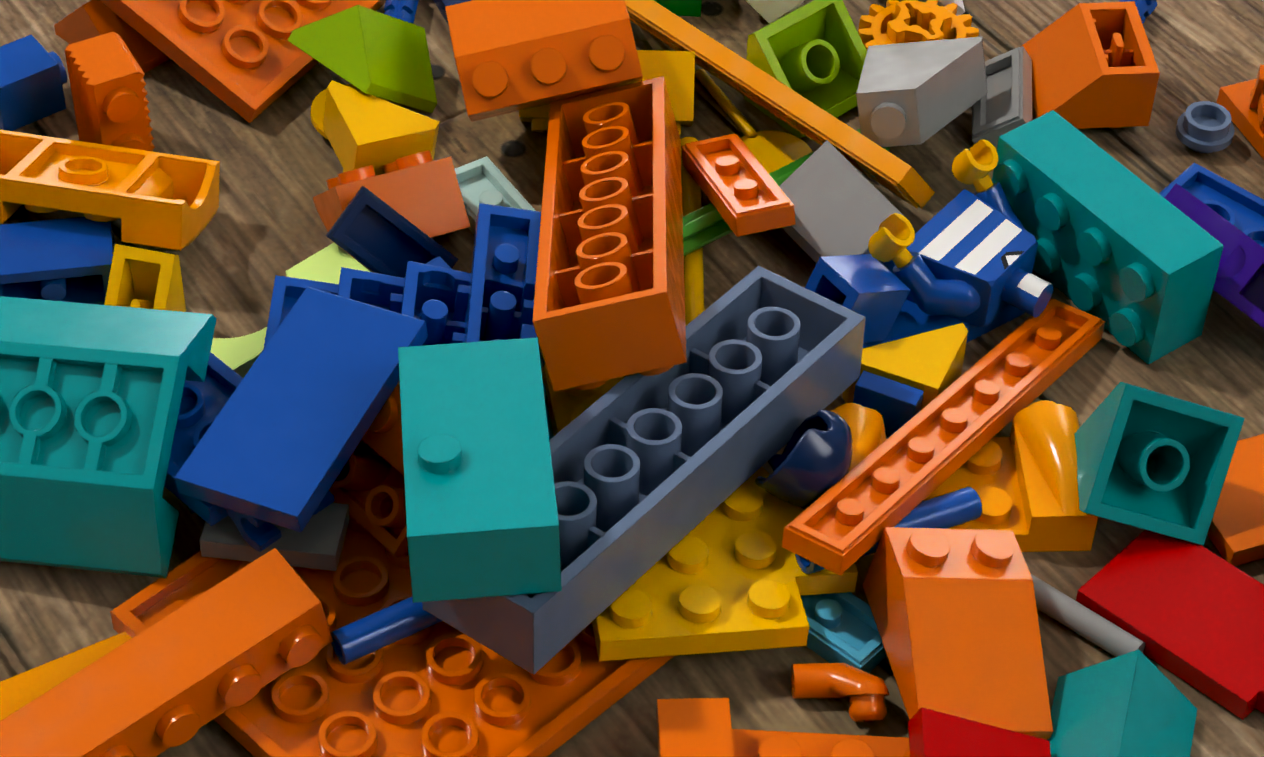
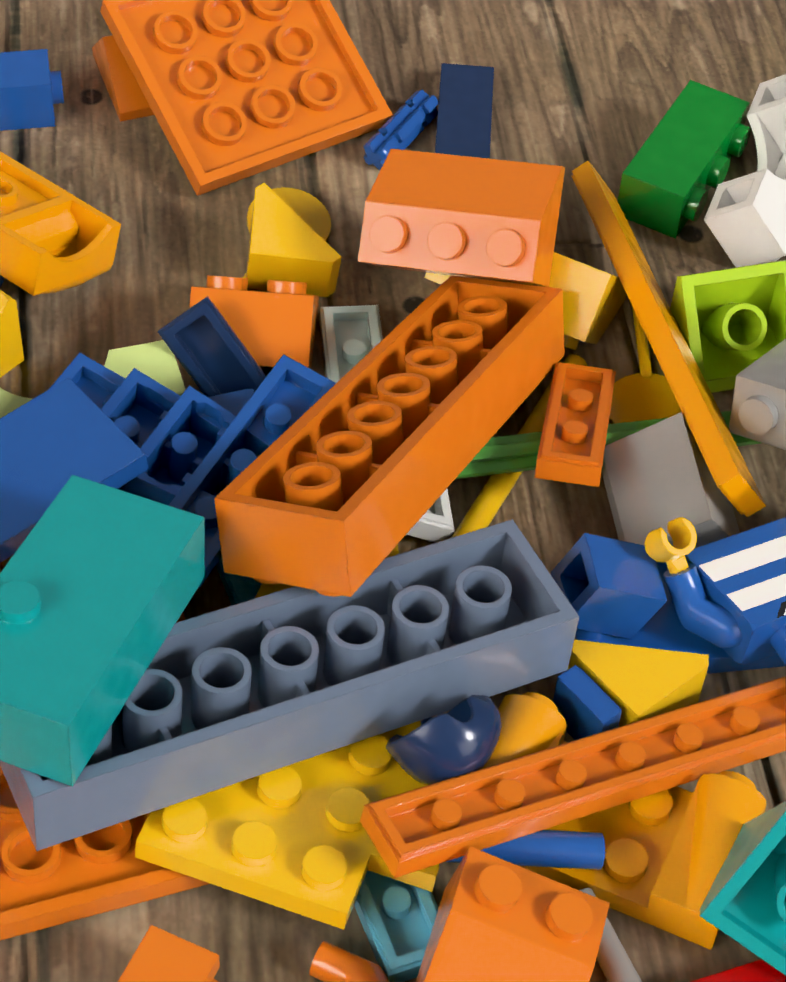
camera: 25 degrees right, 5 degrees up
orange brick [65,32,155,152] -> none
lime slope [287,5,437,113] -> none

